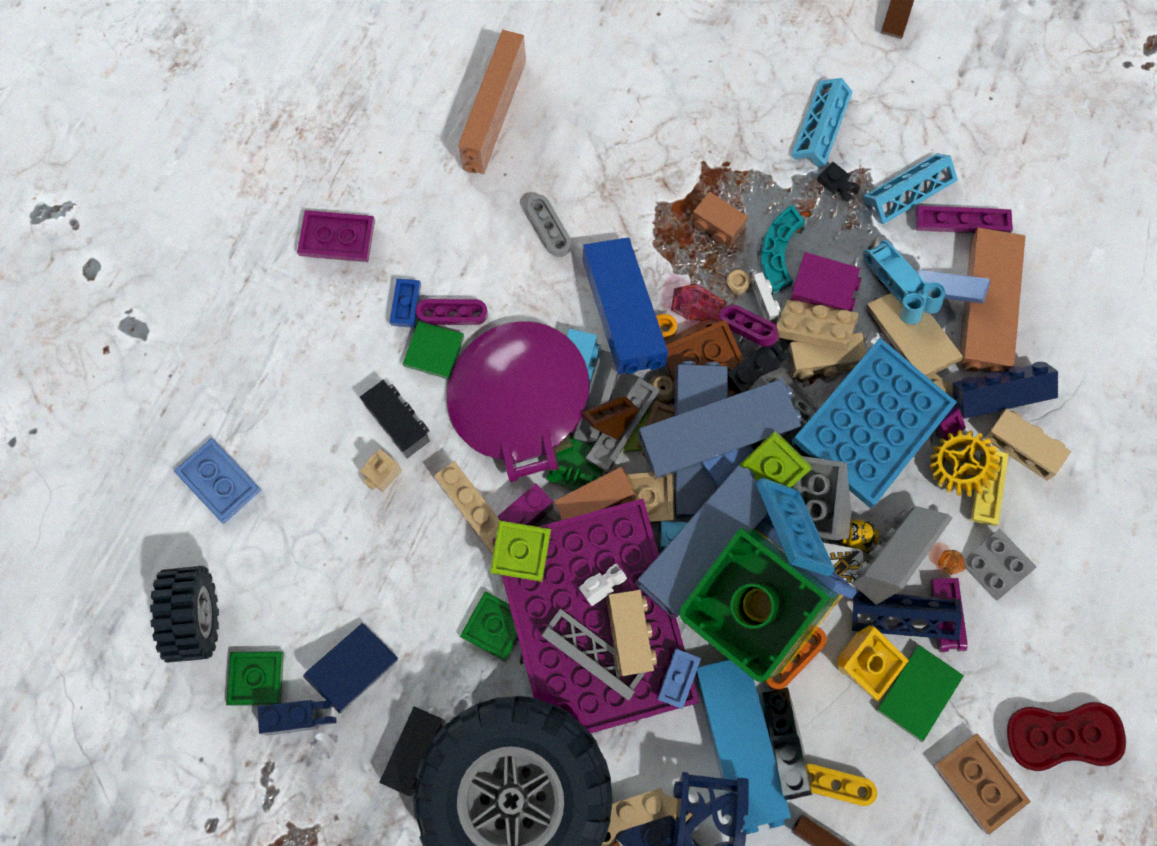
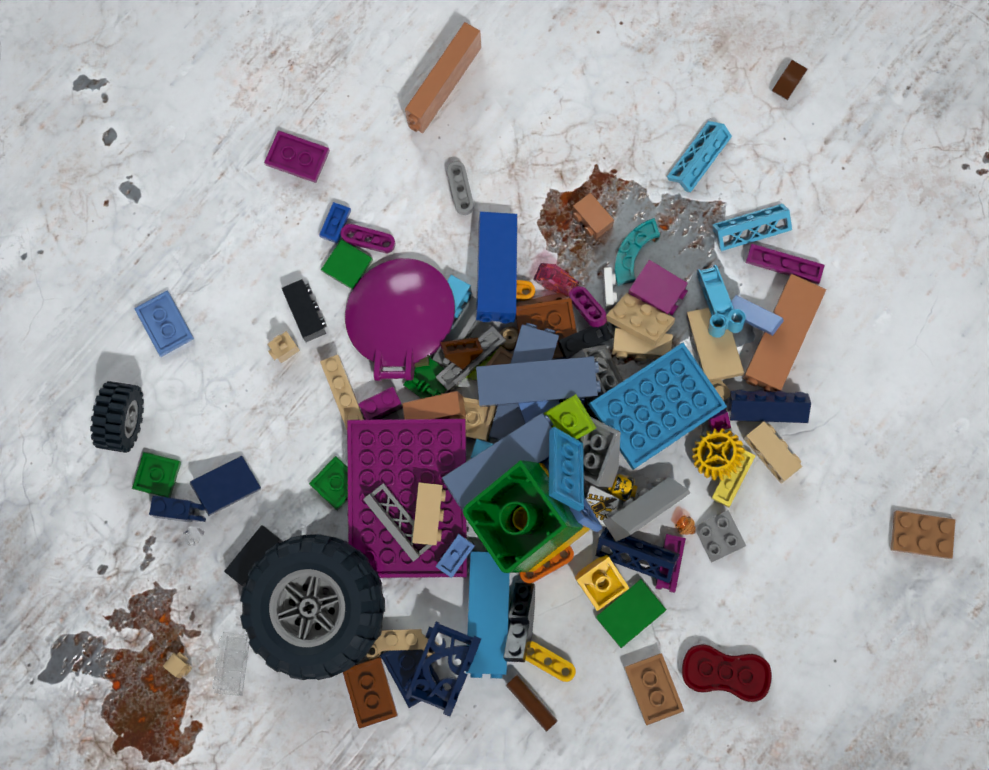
camera: 20 degrees right, 5 degrees up
lime tile [490,520,551,582] -> none
white plate [578,564,627,606] -> none
tan tile [726,270,750,295] -> none
black plate [817,162,860,202] -> none

